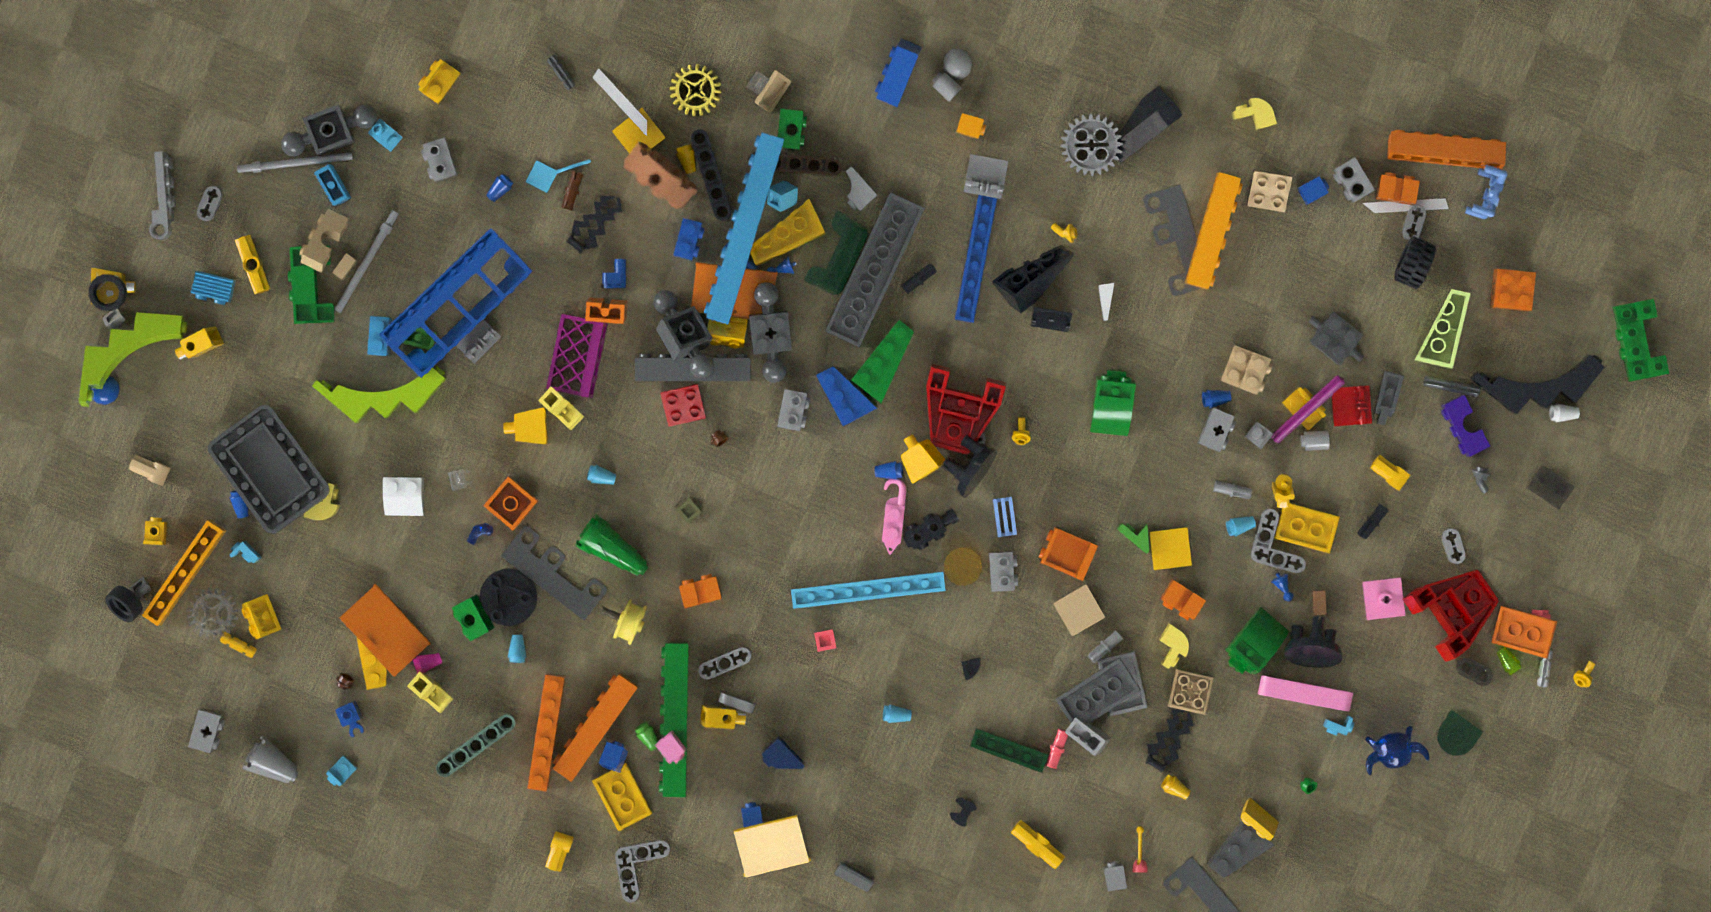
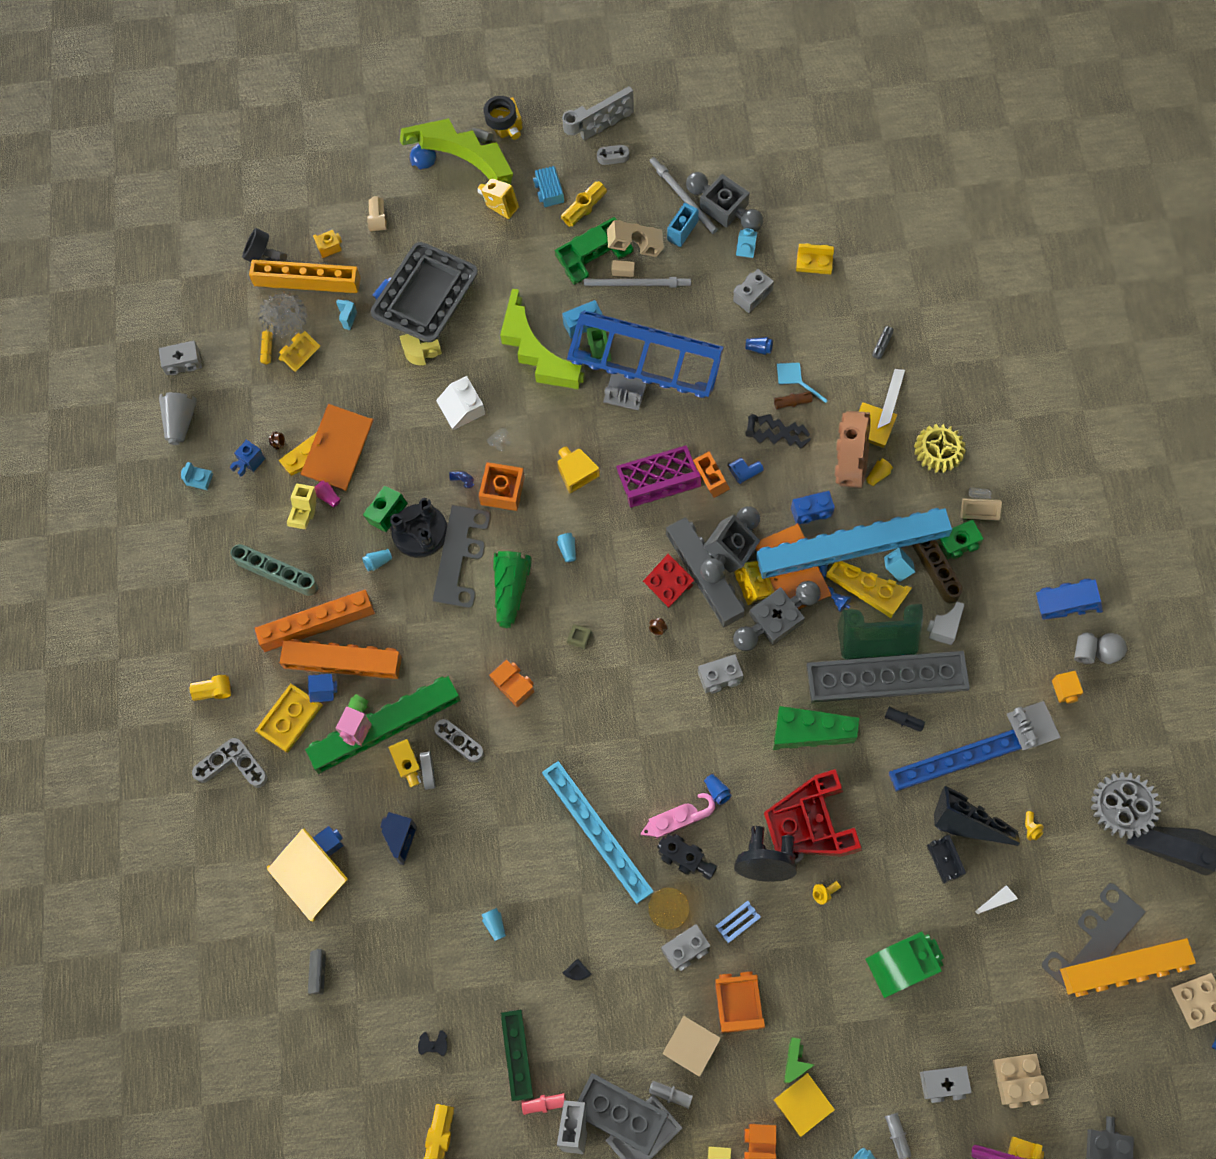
camera: 65 degrees right, 20 degrees down
light yellow brick [538,387,584,430] -> none
light yellow wheel [600,599,647,645] -> none
black beam [691,129,731,221] -> none
coral plate [814,629,837,652] -> none
blue wedge [816,367,877,426] -> none
yellow torso [901,434,946,484] -> none
blue cone [1202,390,1231,409] -> none
light grey plate [1245,422,1273,449] -> none

